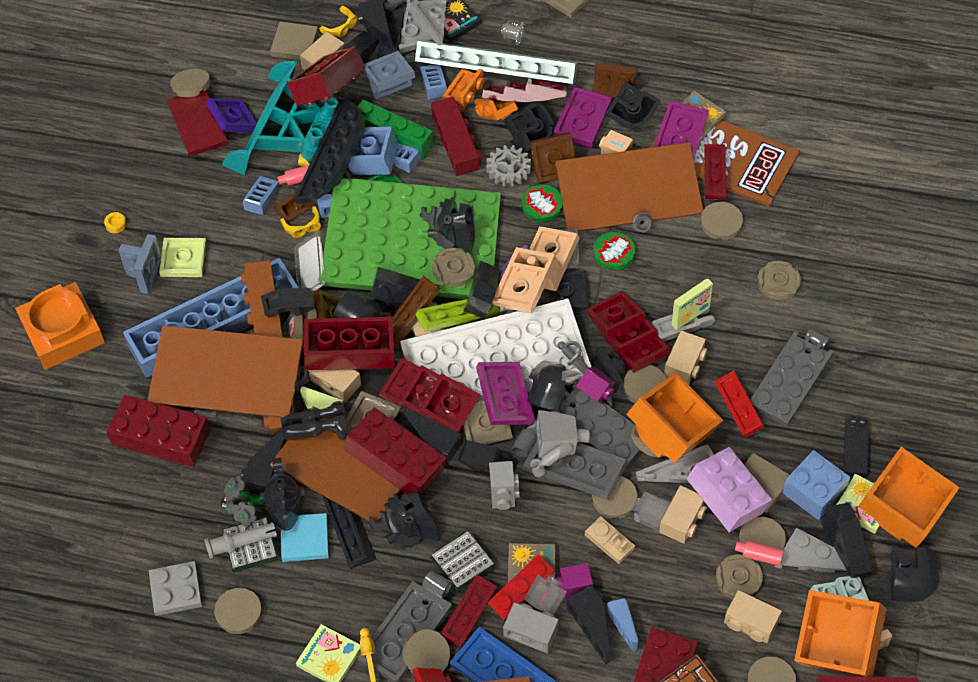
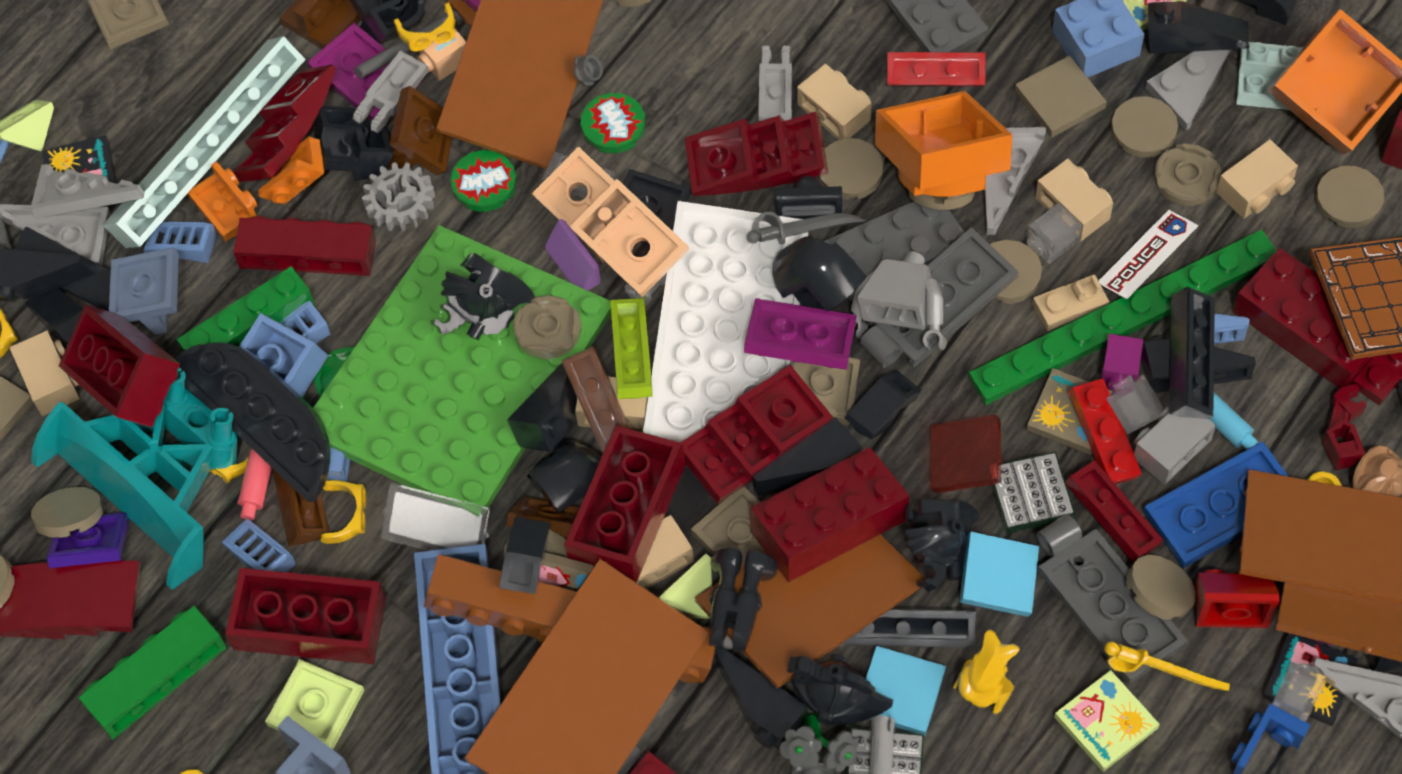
camera: 65 degrees left, 5 degrees up
black slope [464,261,500,319] -> none
light grey brick [489,461,519,510] -> none
clear brick [501,20,525,45] -> none
magenta brick [576,367,616,402] -> none
yellowish green tile [672,279,713,330] -> none
lavender brick [687,447,772,532] -> none
coral cylinder [735,540,783,566] -> none
none -> dark tan tile [31,487,103,538]
none -> green brick [78,606,227,740]
none -> dark red brick [225,568,386,664]
none -> light grey hinge [353,51,428,133]
none -> dark grey bar [354,10,460,79]
none -> yellow cap [394,2,456,52]
none -> clear red tile [931,414,1001,493]
none -> yellow hair [953,630,1019,714]
none -> medium azure tile [959,532,1039,617]
none -> green plate [968,229,1277,405]
none -> white sticker [1099,210,1199,299]
none -> black slope [1169,286,1215,419]
none -> medium azure cylinder [1209,393,1259,450]

